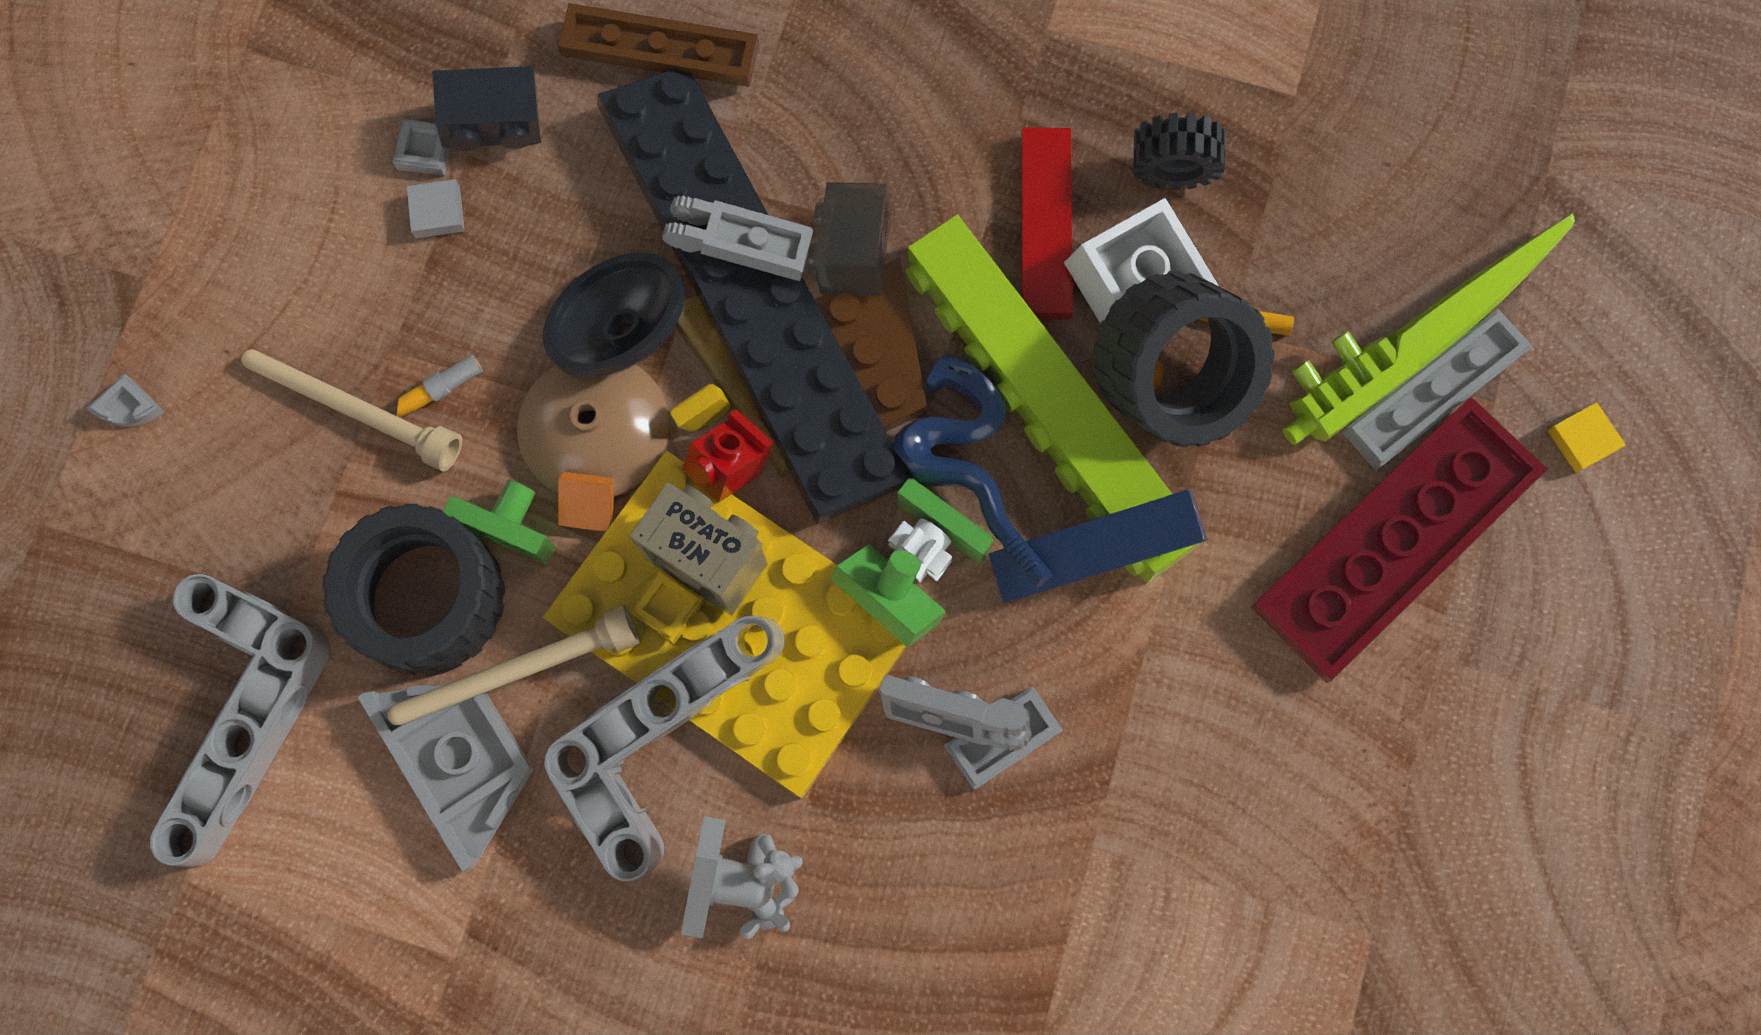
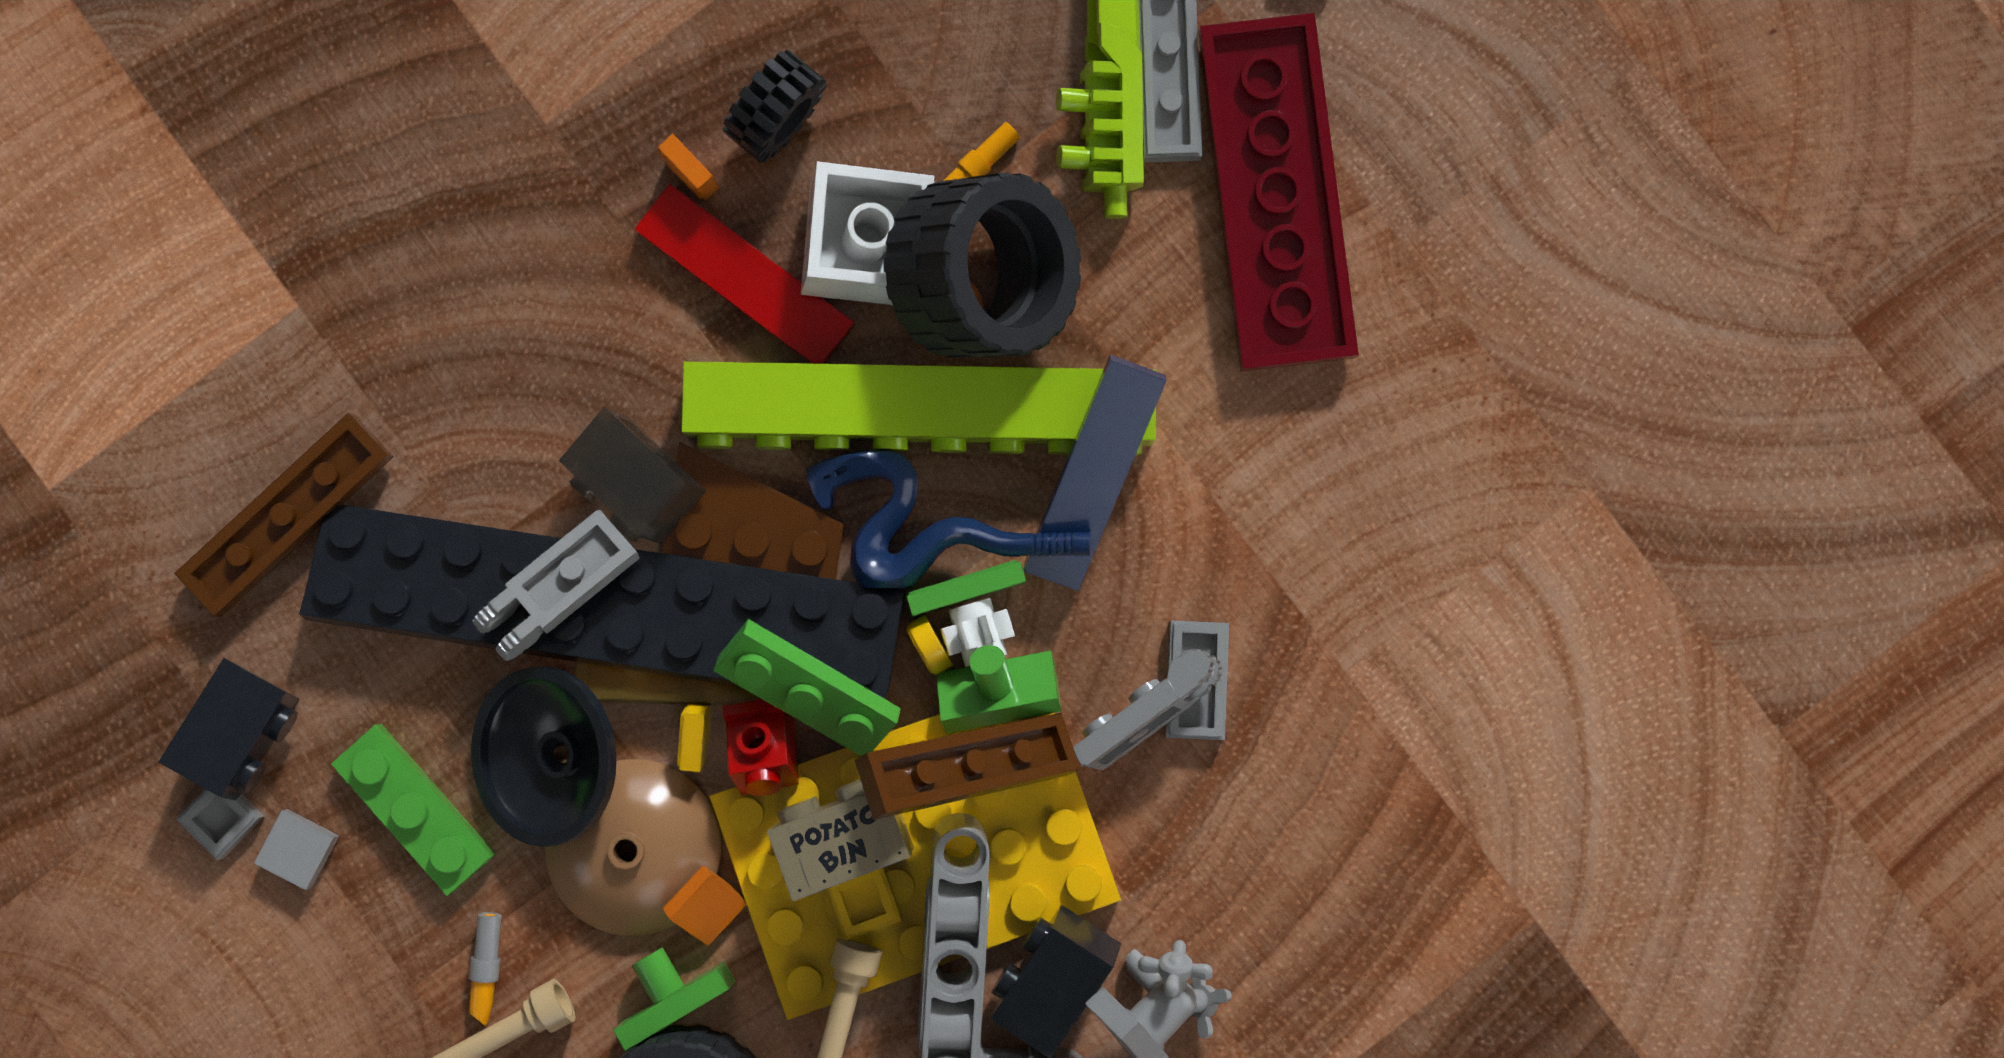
camera: 60 degrees left, 10 degrees up
none -> bright green plate [331,724,497,896]
none -> orange tile [658,133,720,201]
none -> bright green plate [713,619,901,756]
none -> reddish brown plate [854,713,1081,820]
none -> yellow tile [906,615,954,676]
none -> black brick [990,905,1121,1058]

